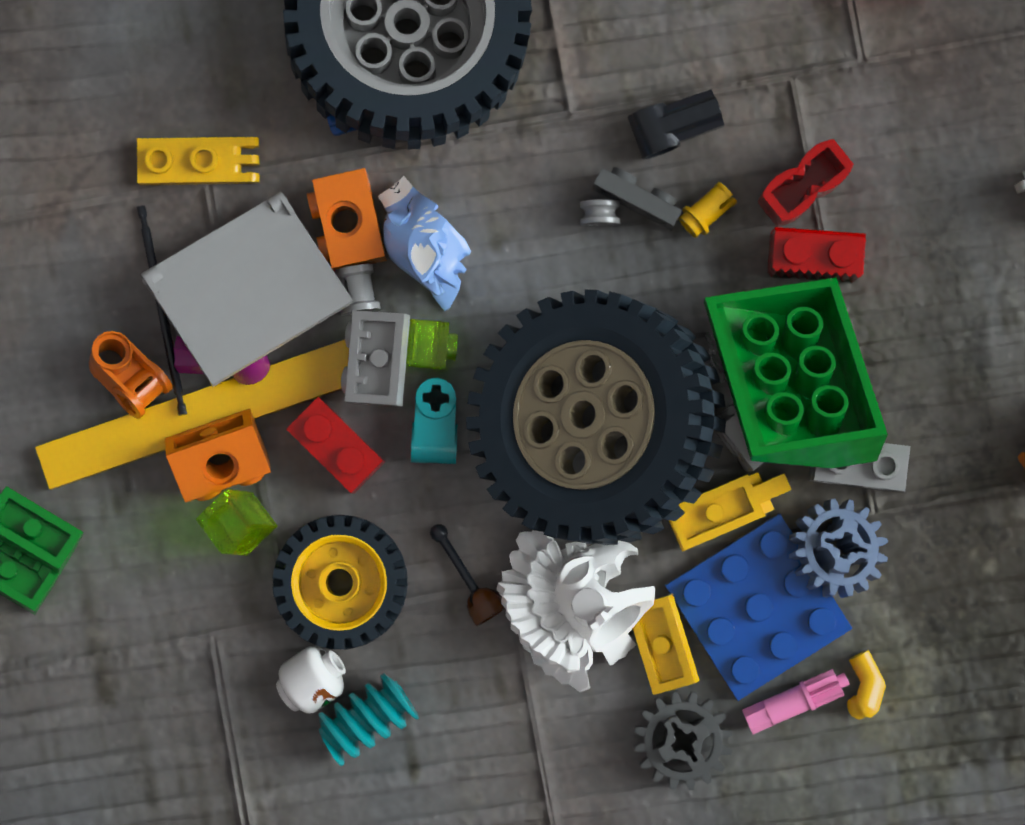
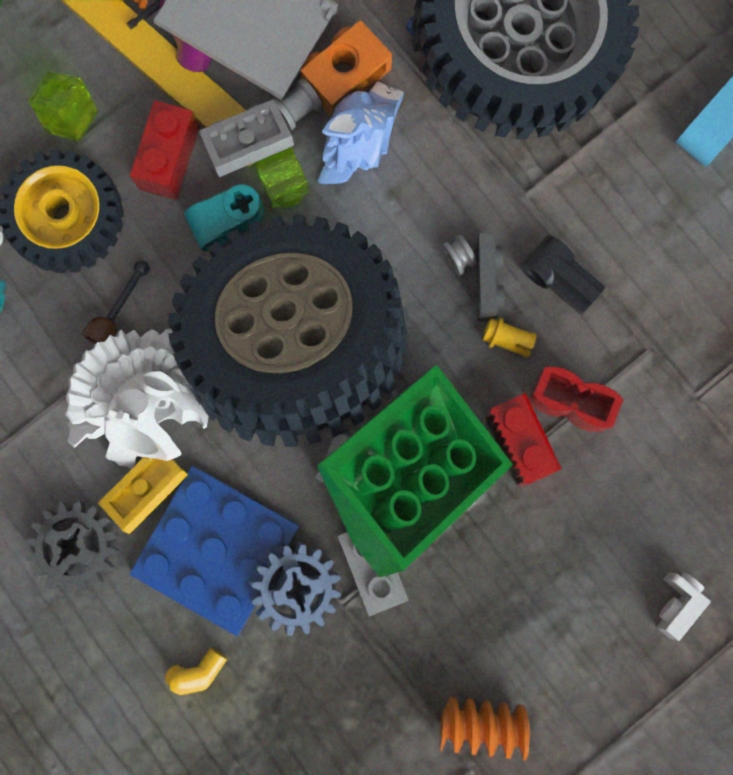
camera: 60 degrees right, 5 degrees down
orange brick [165,408,271,503] -> none
yellow hinge [668,472,792,552] -> none
bright pink piece [742,669,850,734] -> none

